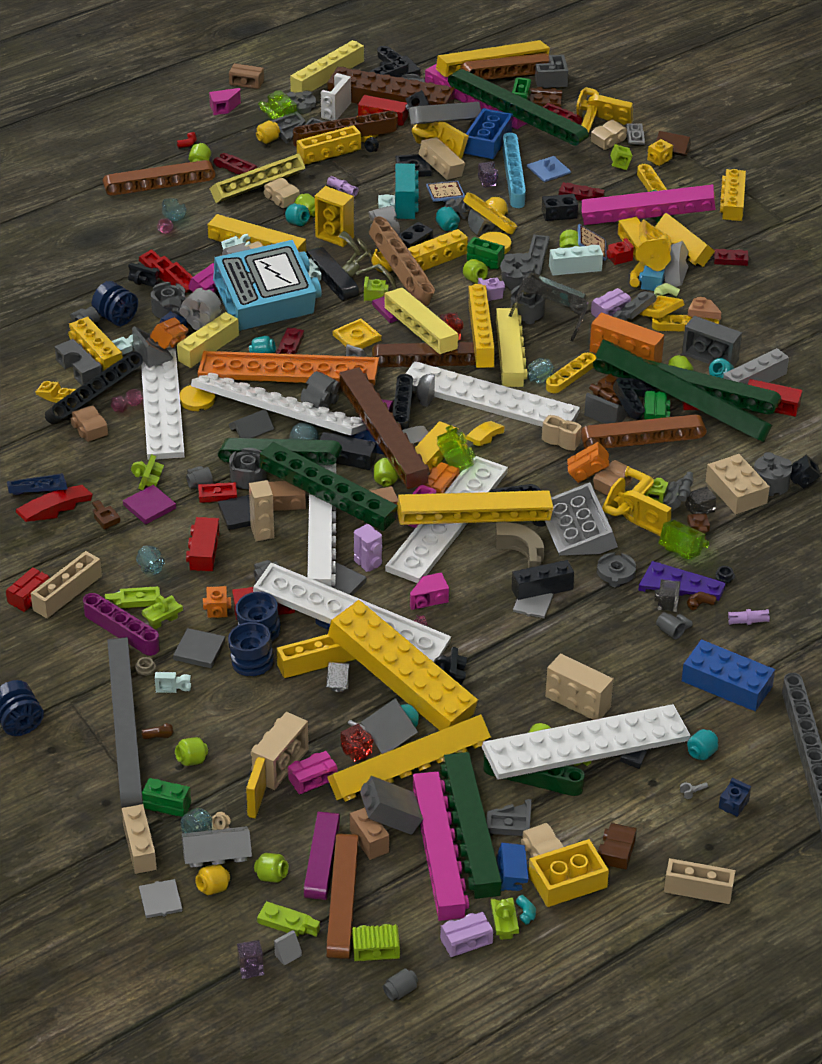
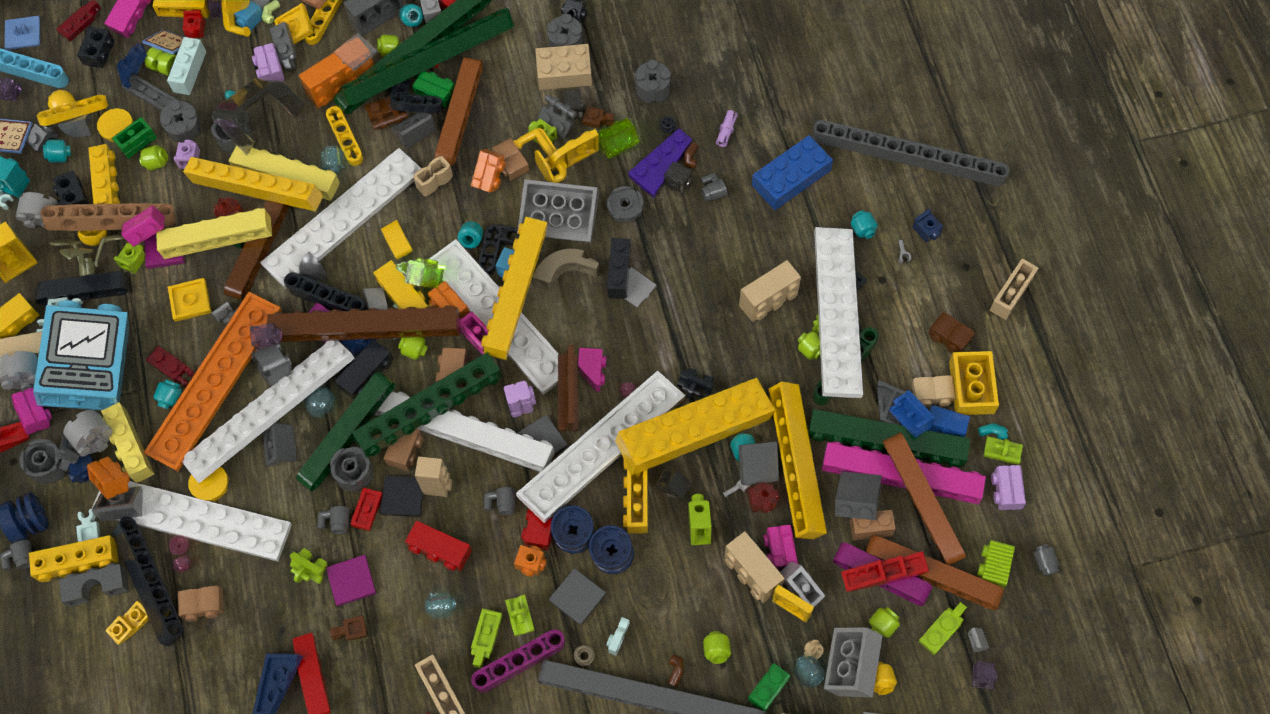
camera: 65 degrees left, 25 degrees up
none -> dark blue wing [117,42,147,89]
none -> dark pink brick [121,205,165,247]
none -> clear purple brick [250,323,282,350]
none -> clear piece [334,33,377,71]
none -> teal head [458,221,483,249]
none -> reddish brown fence [558,345,578,432]
none -> dark grey brick [635,60,671,103]
none -> lime torso [689,494,711,545]
none -> light grey brick [780,561,825,606]
none -> red slope [841,551,930,592]
none -> dark orange beam [883,432,966,565]
none -> blue hinge [889,390,935,438]

